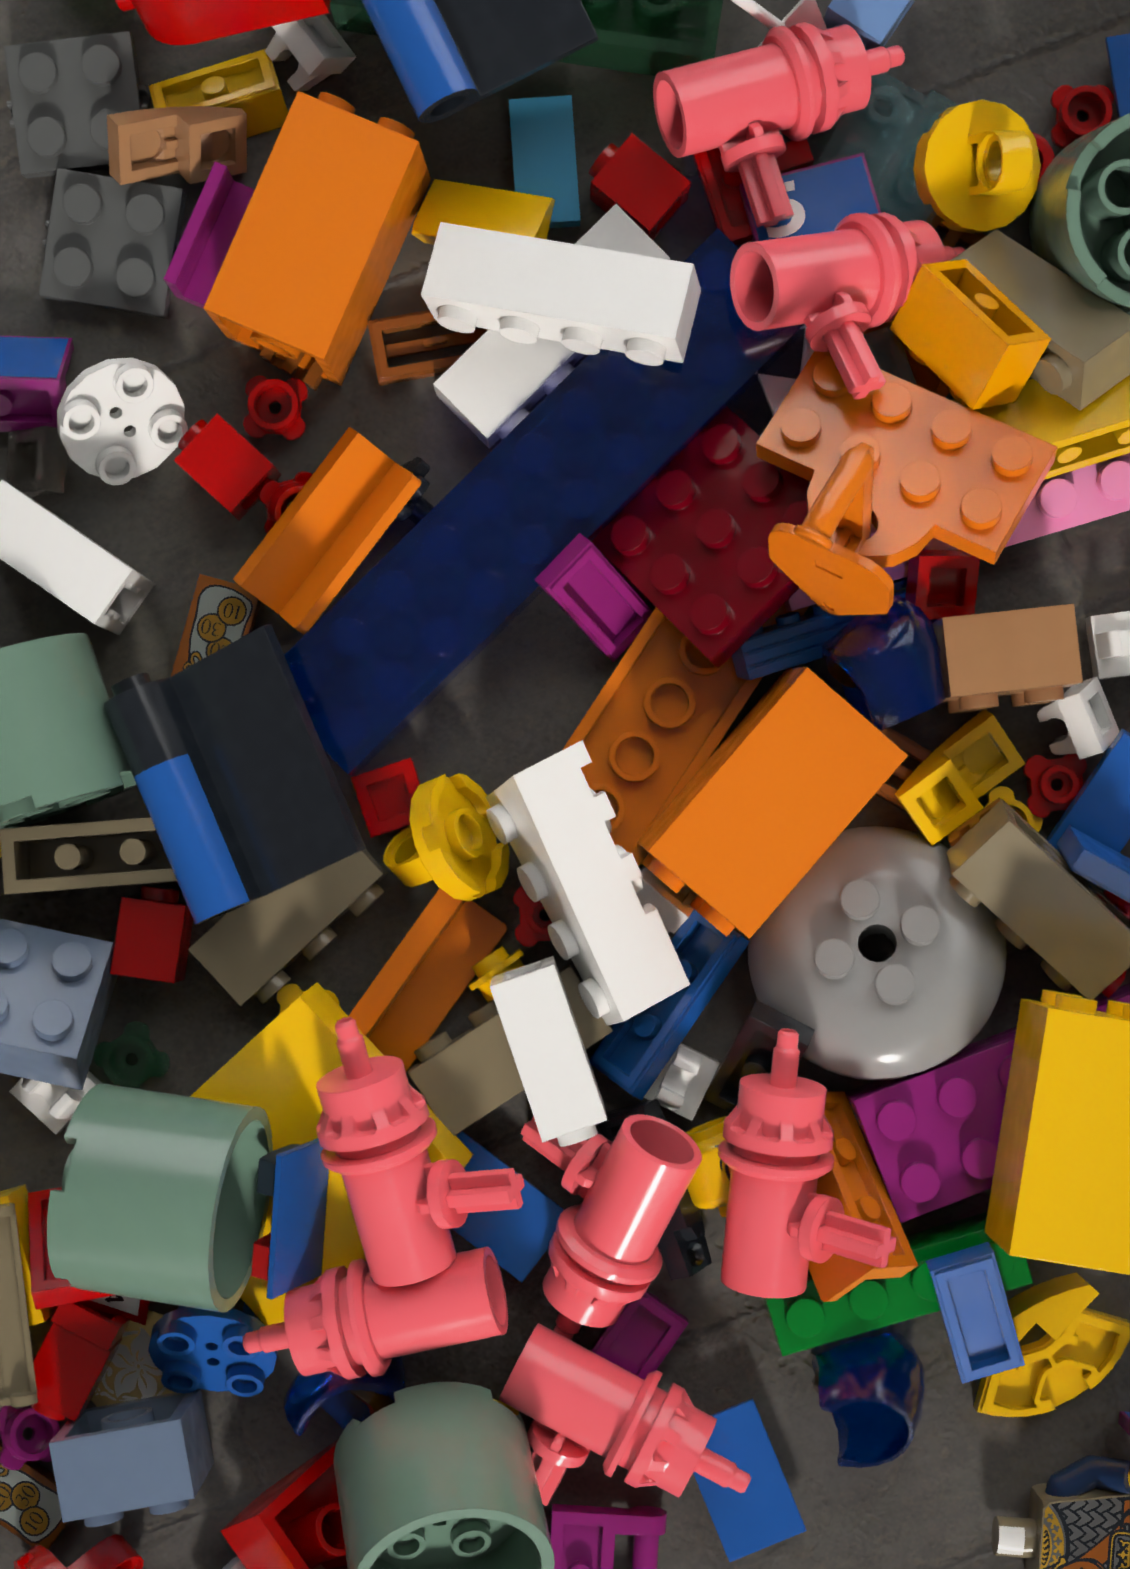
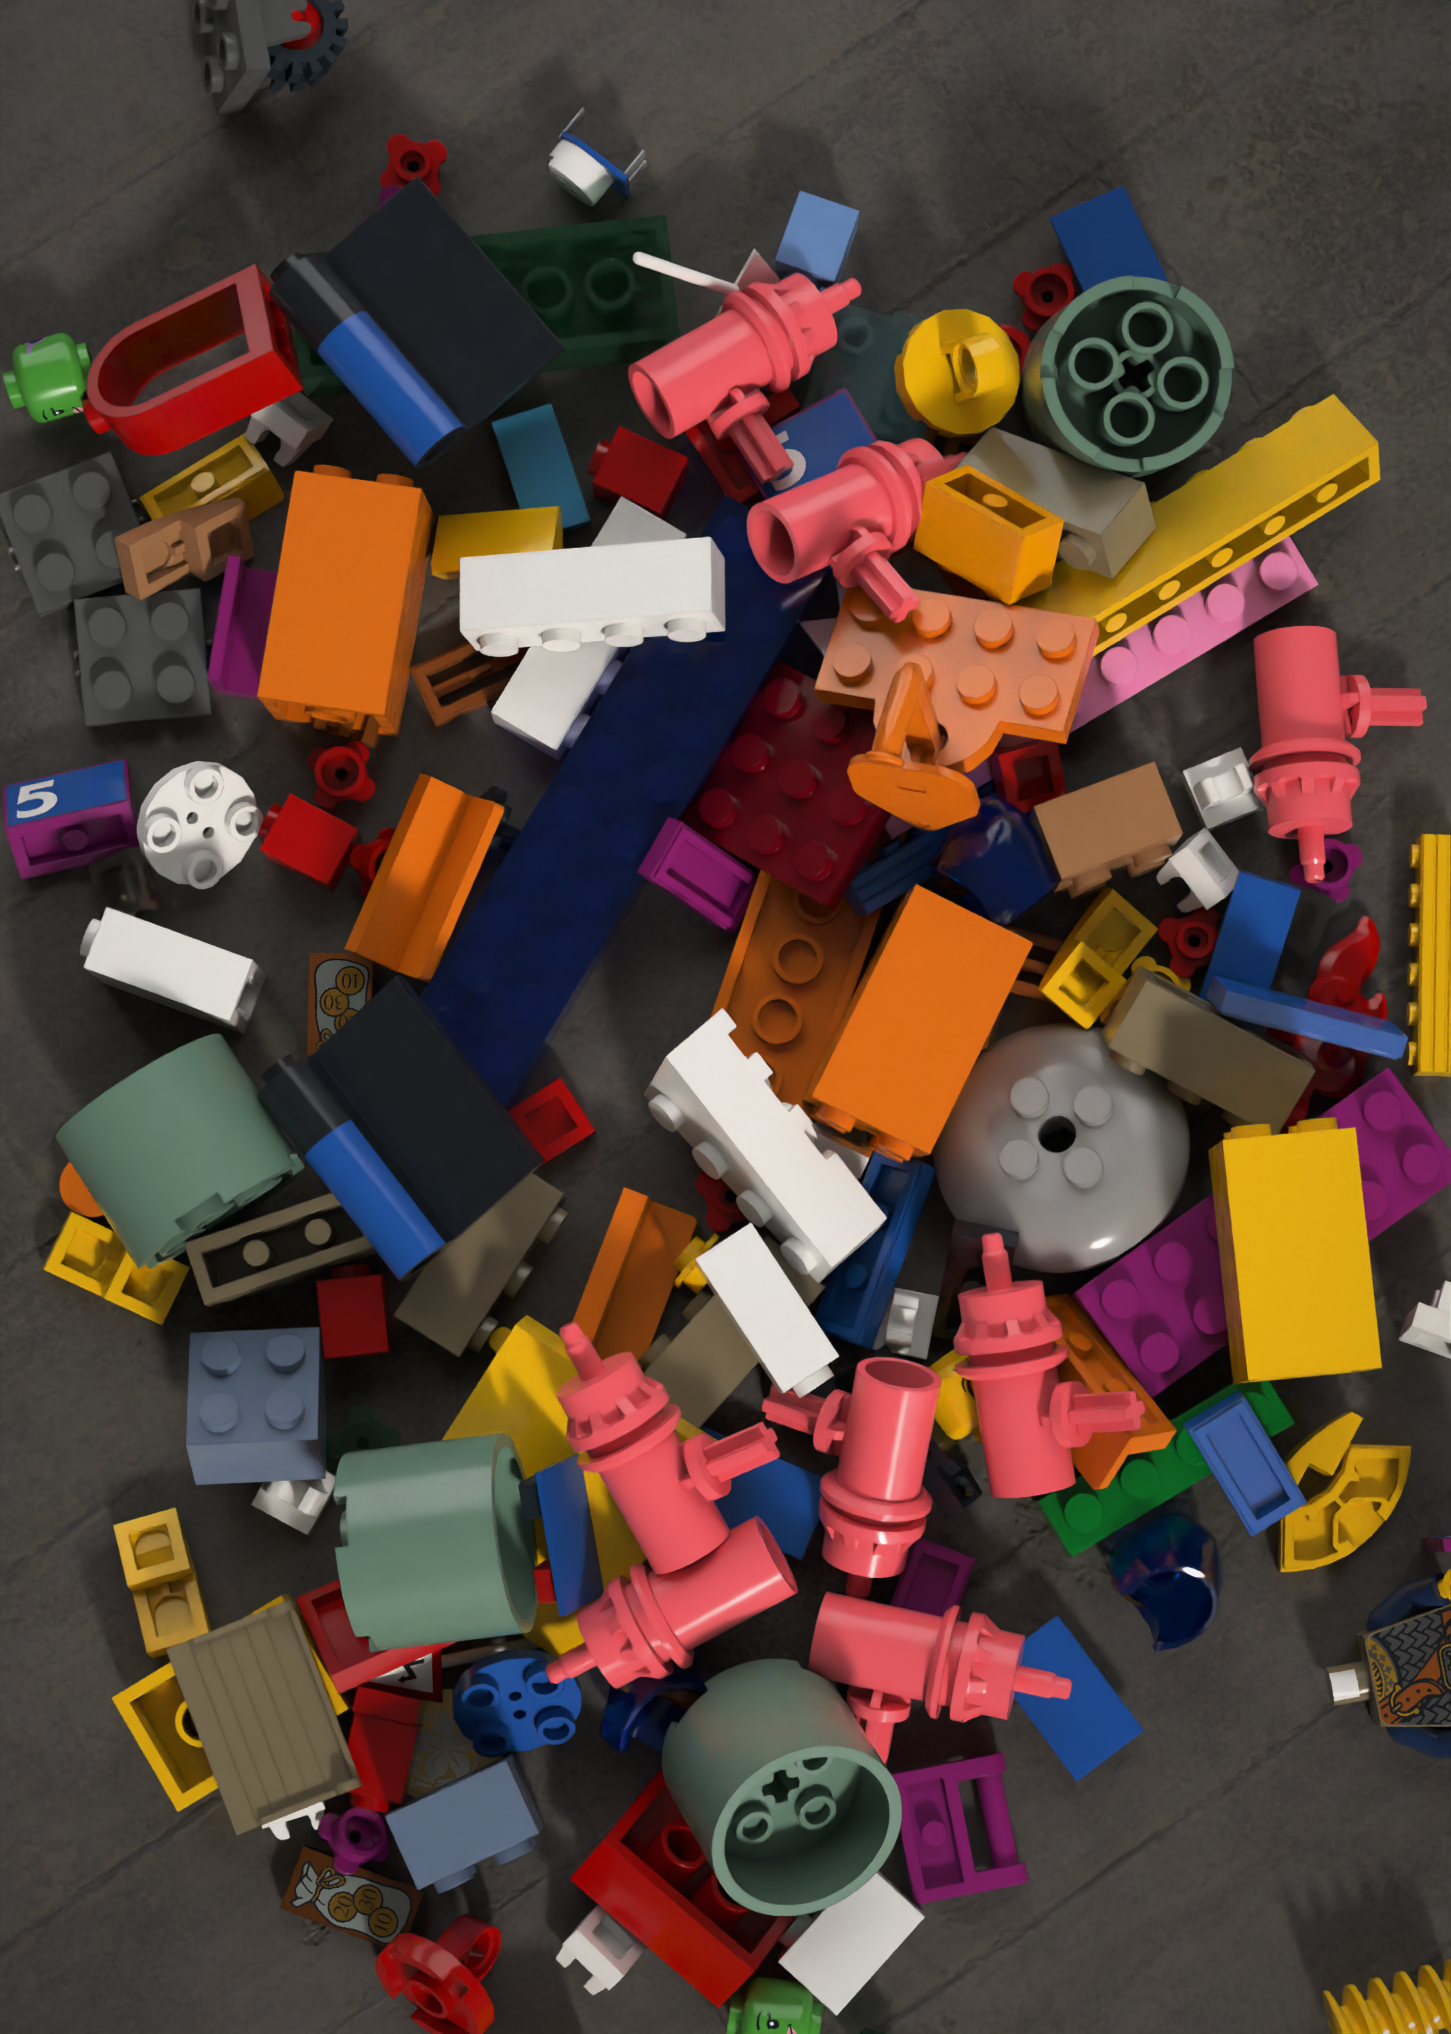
camera: 10 degrees left, 5 degrees down
yellow tile [383,773,510,902] -> none

